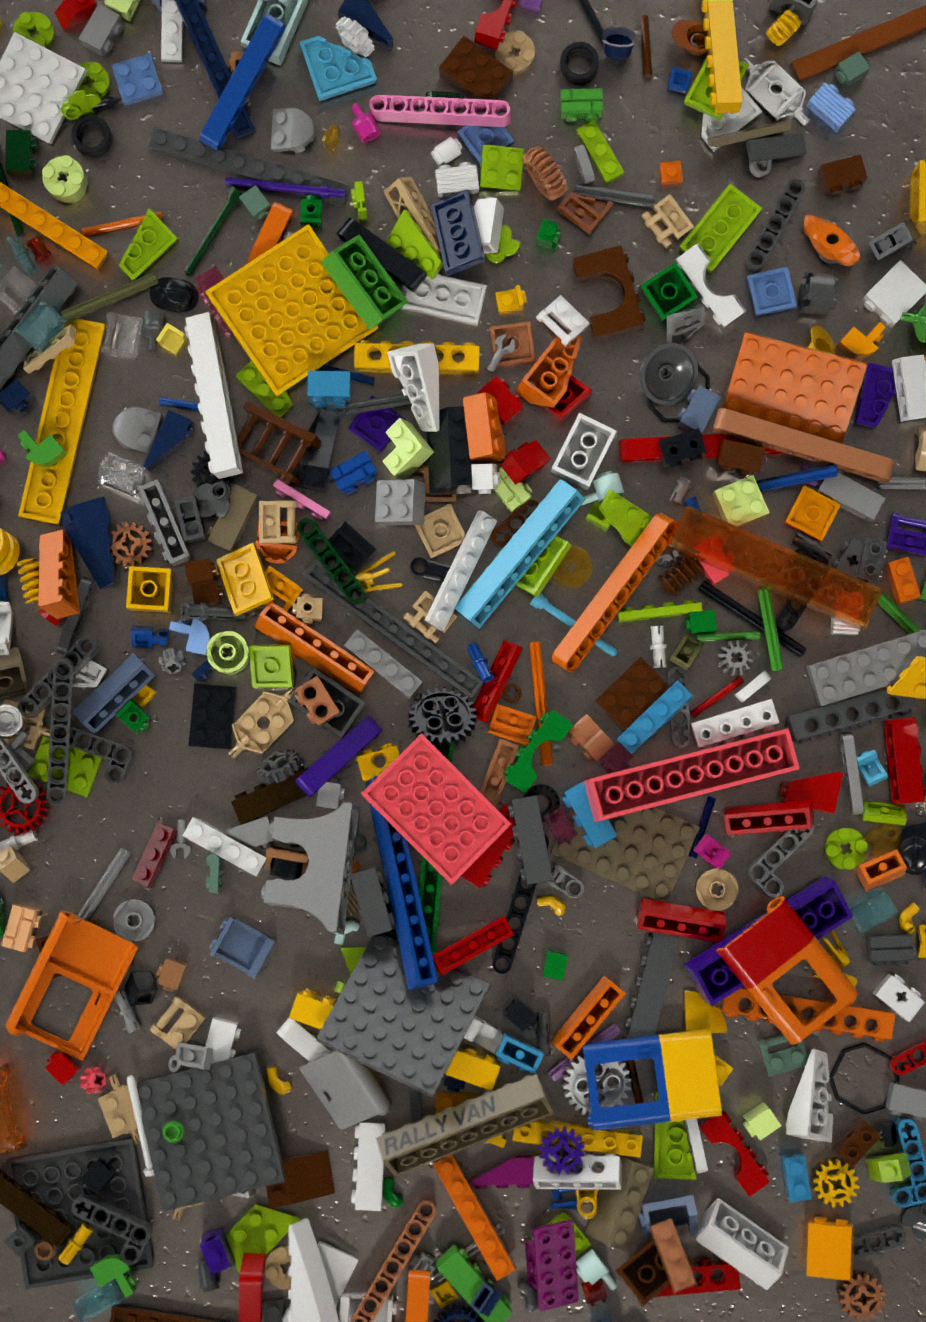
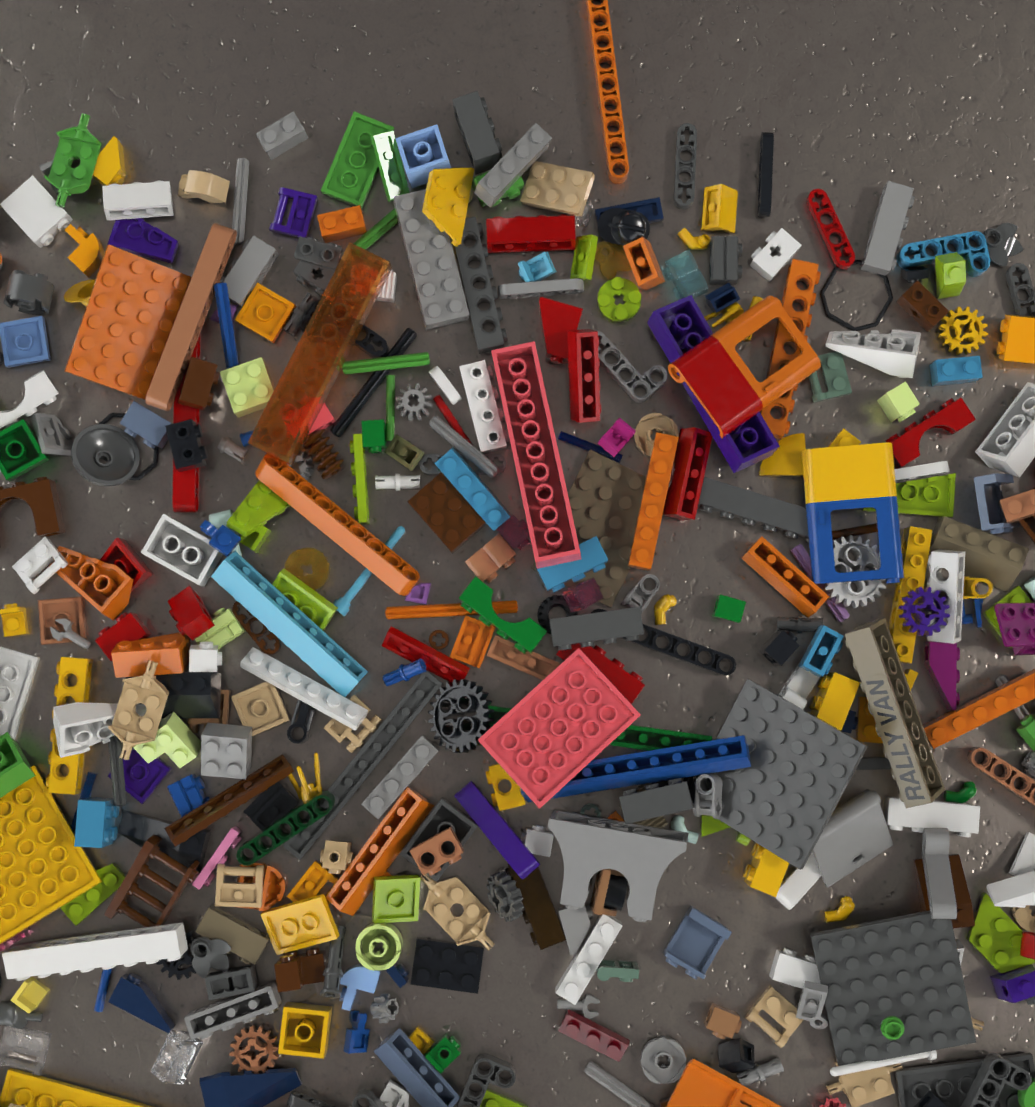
camera: 85 degrees left, 0 degrees up
light grey slope [112,407,161,454] -> none
red fence [432,916,514,976] -> none
none -> tan plate [108,660,169,760]
none -> reddish brown plate [164,754,294,847]
none -> blue plate [200,520,241,557]
none -> medium lavender tile [405,583,431,605]
none -> light grey axle [429,416,499,478]
none -> orange brick [628,432,679,571]
none -> light grey piece [693,774,723,819]
none -> dark blue piece [705,283,740,313]
none -> light grey beam [922,828,957,919]

